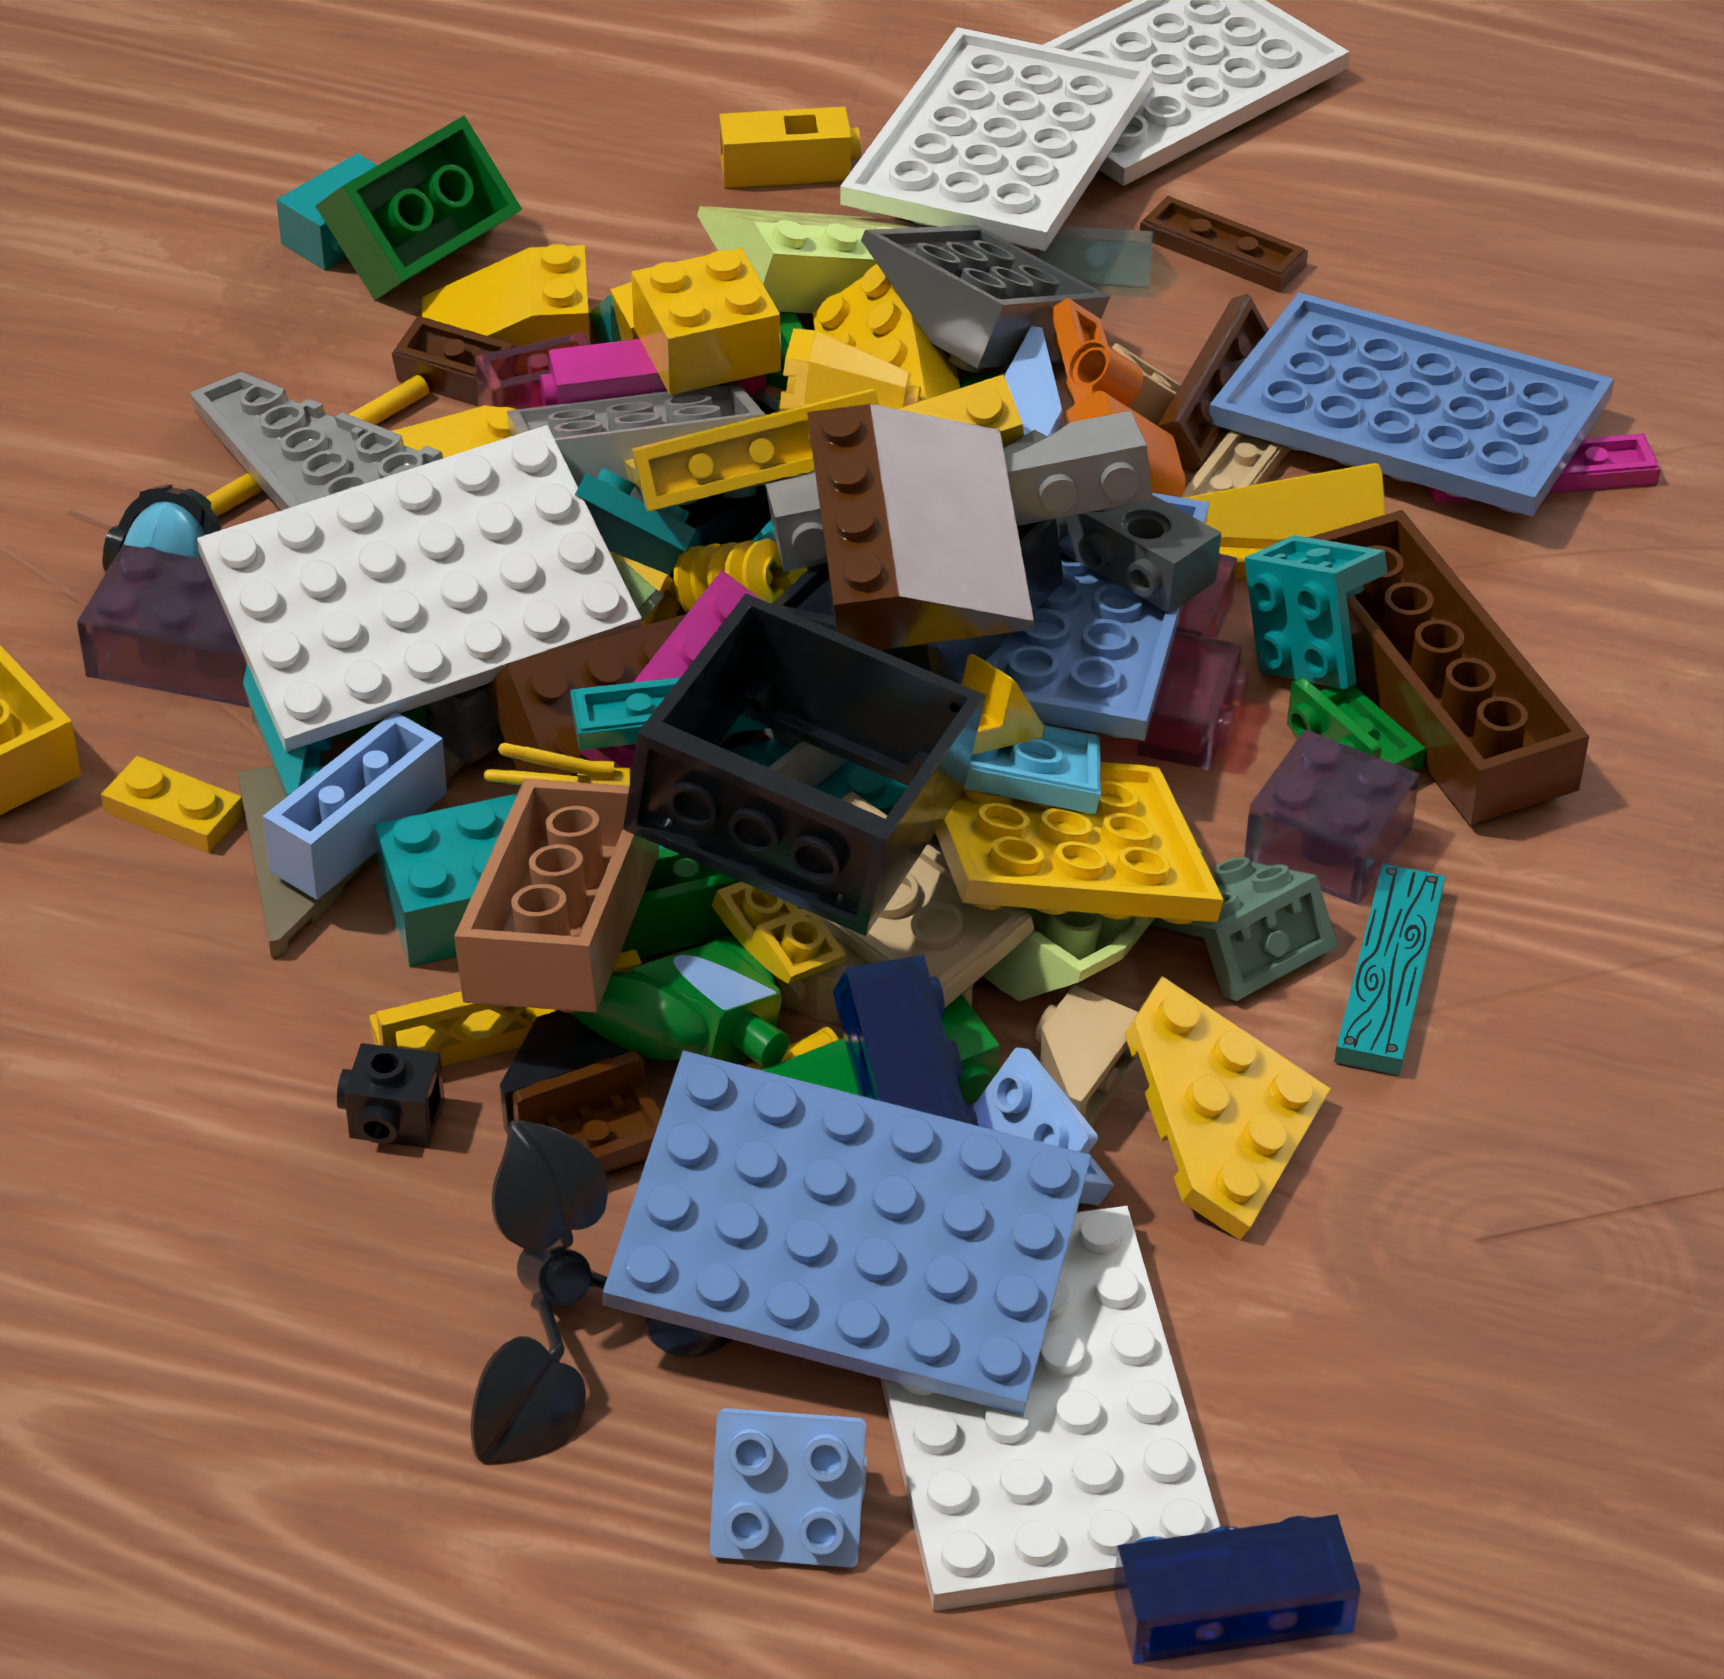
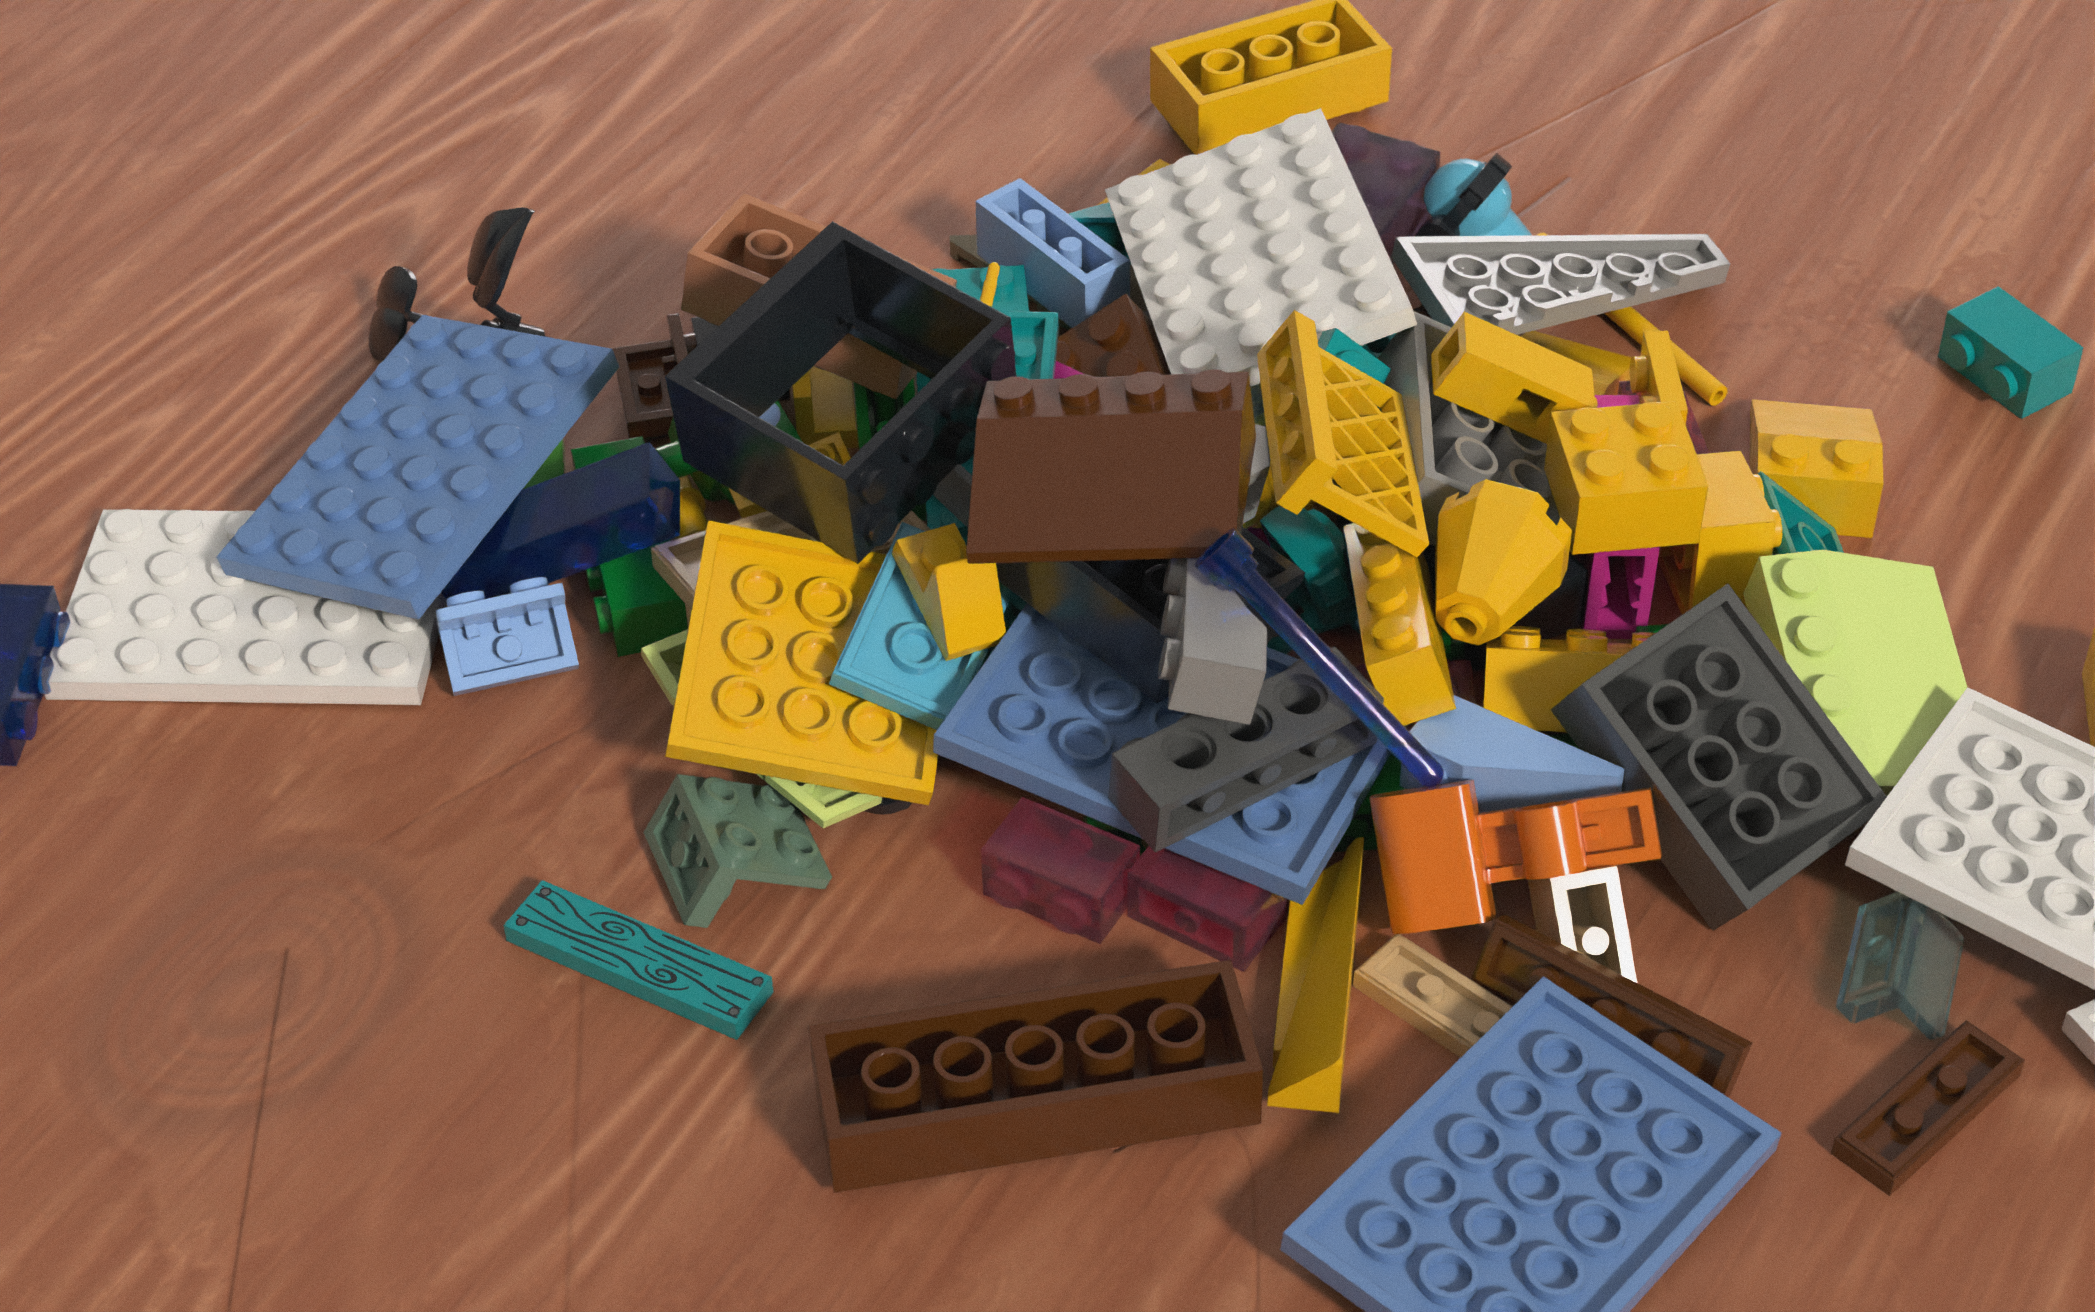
camera: 105 degrees right, 0 degrees up
green brick [315,115,522,301] -> none
reddish brown slope [392,316,518,407] -> none
light blue bracket [709,1408,868,1567] -> none
tan slope [1035,985,1141,1127] -> none
yellow plate [1124,976,1331,1241] -> none
teal bracket [1244,535,1387,689] -> none
brick [1244,730,1420,906] -> none
green bracket [1287,677,1426,796] -> none
none -> clear blue piece [1194,528,1444,787]
none -> yellow brick [1431,312,1598,444]
none -> yellow plate [1630,331,1688,425]

